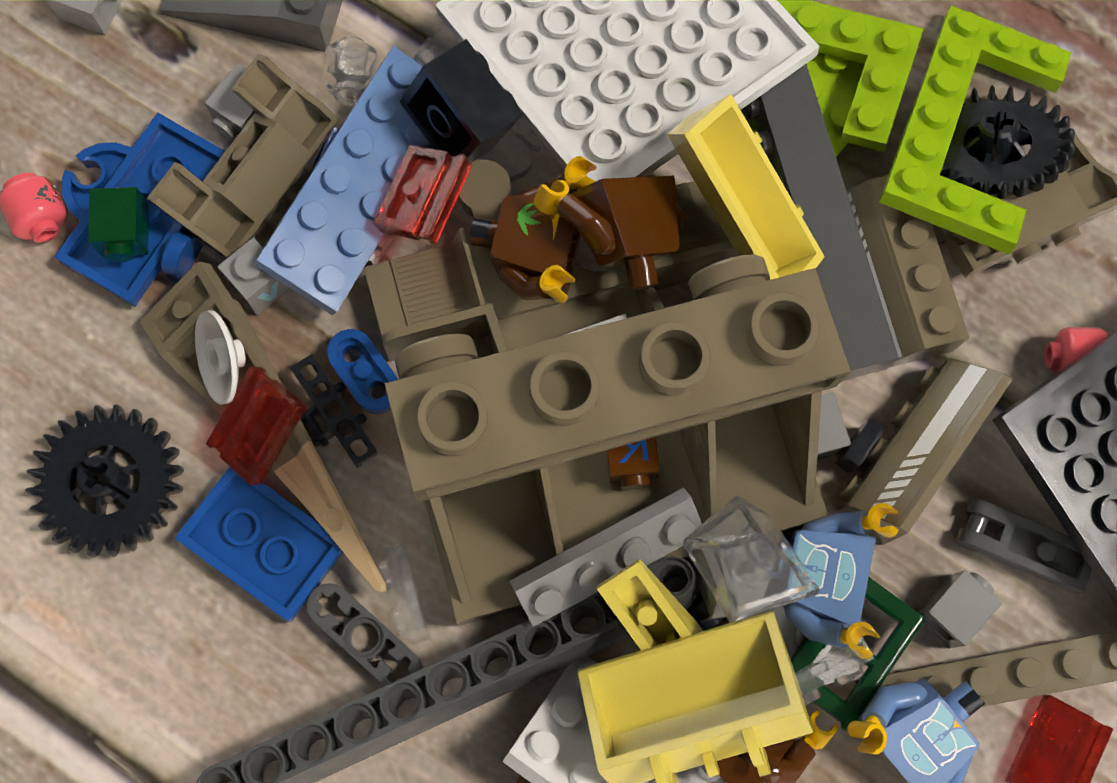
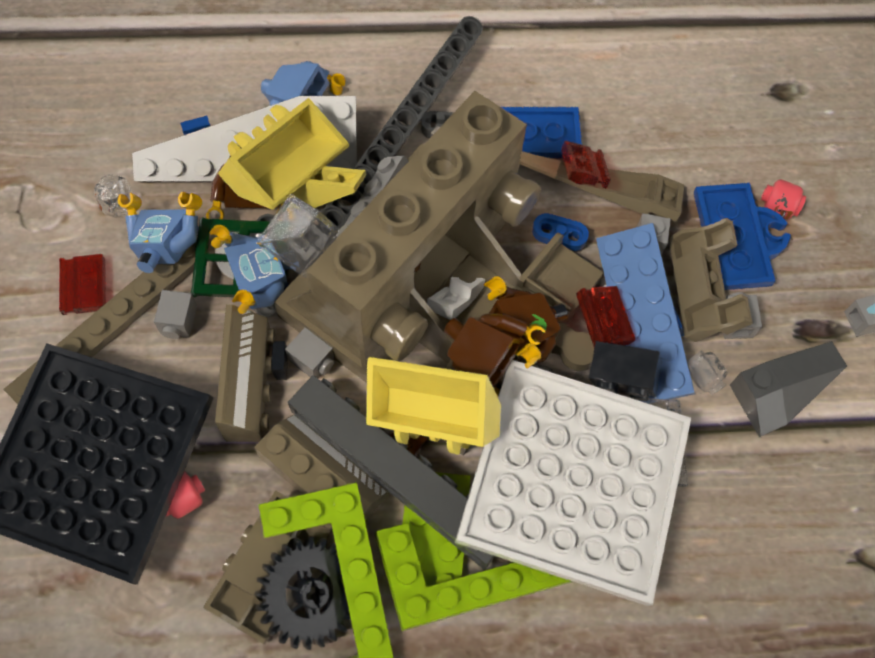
camera: 145 degrees right, 10 degrees down
black gear [25,404,184,558] -> none
dark green brick [88,187,149,262] -> none
blue tile [160,231,202,283] -> none
white dish [195,310,245,405] -> none
black piece [290,354,378,468] -> none
clear plate [795,640,874,705] -> none
dark grey plate [955,498,1092,594] -> none

